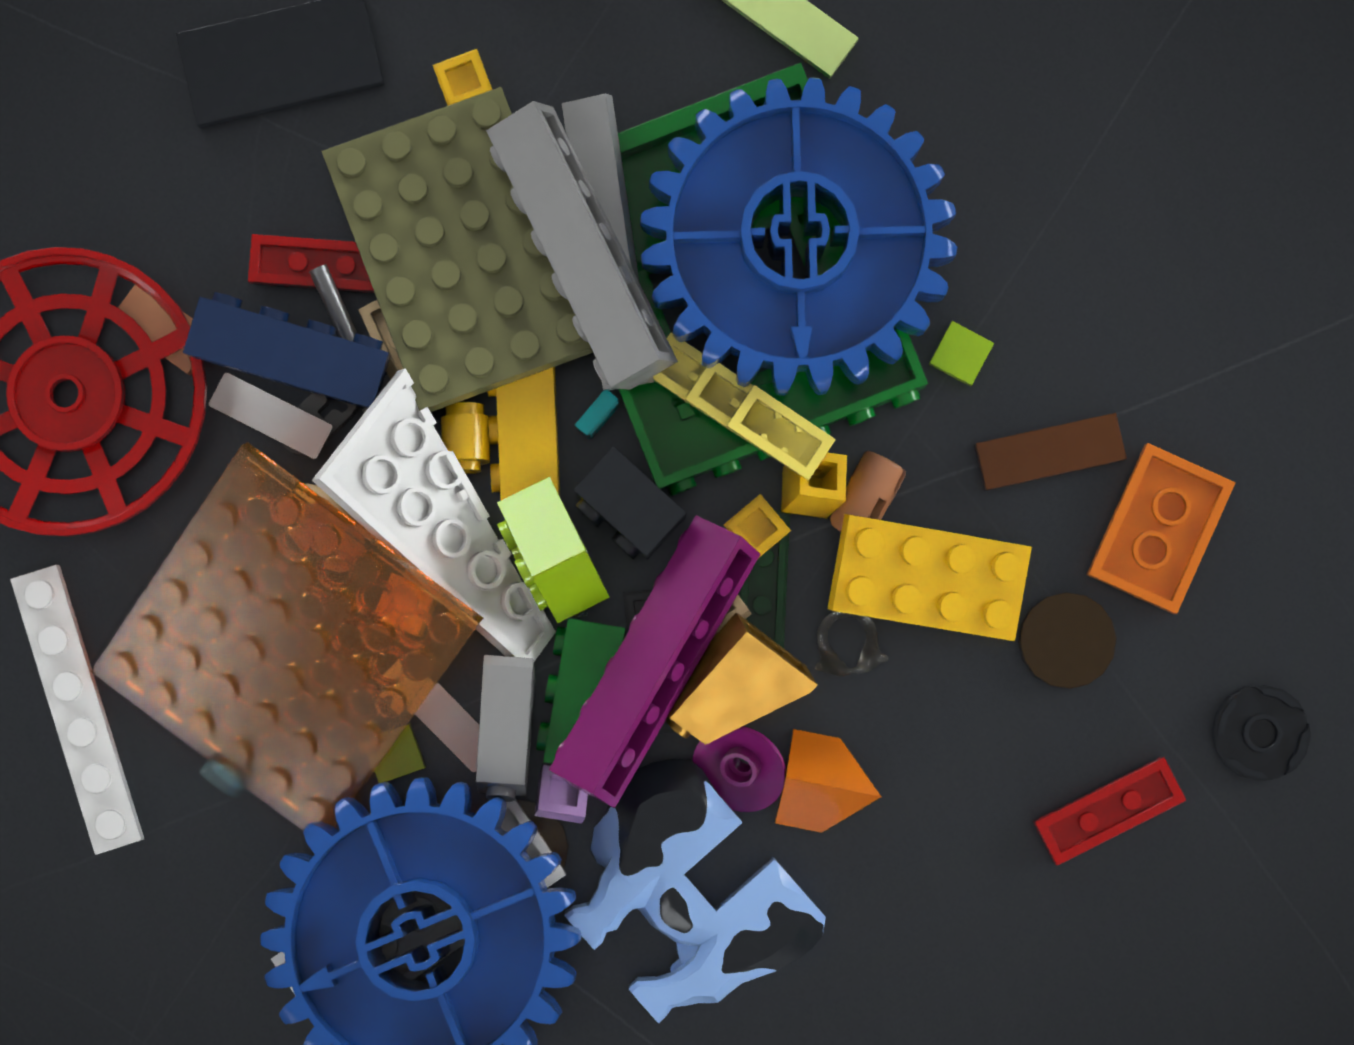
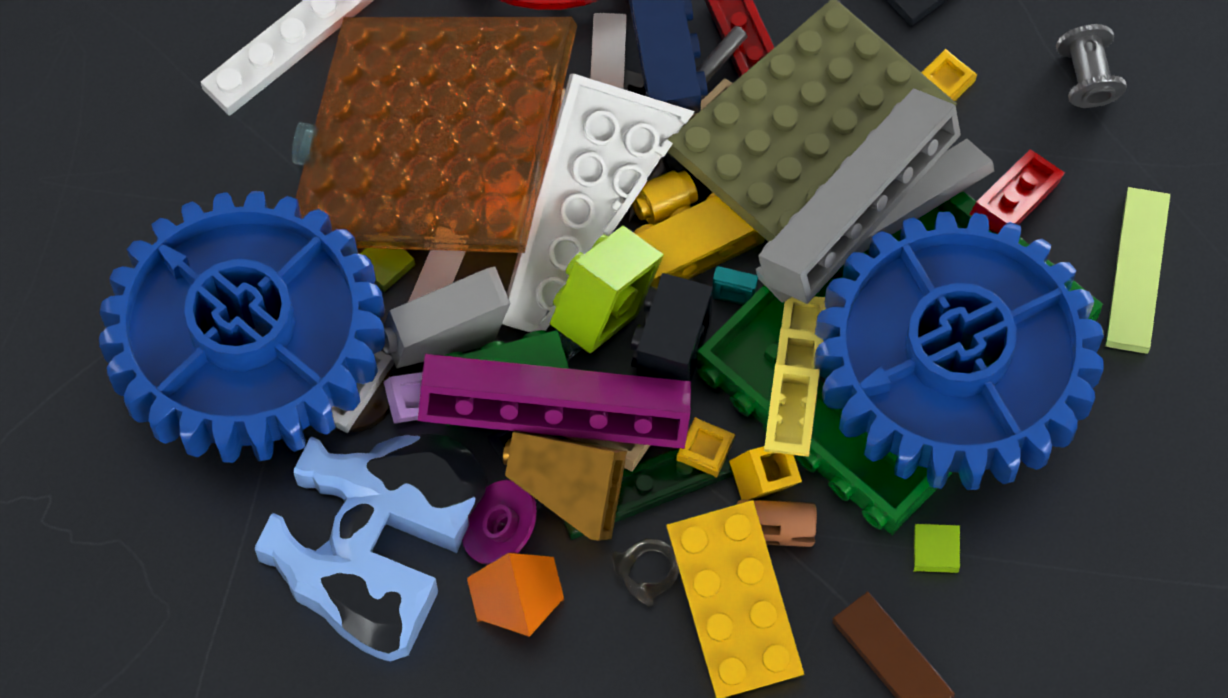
camera: 65 degrees right, 20 degrees down
none -> red plate [969,149,1065,234]

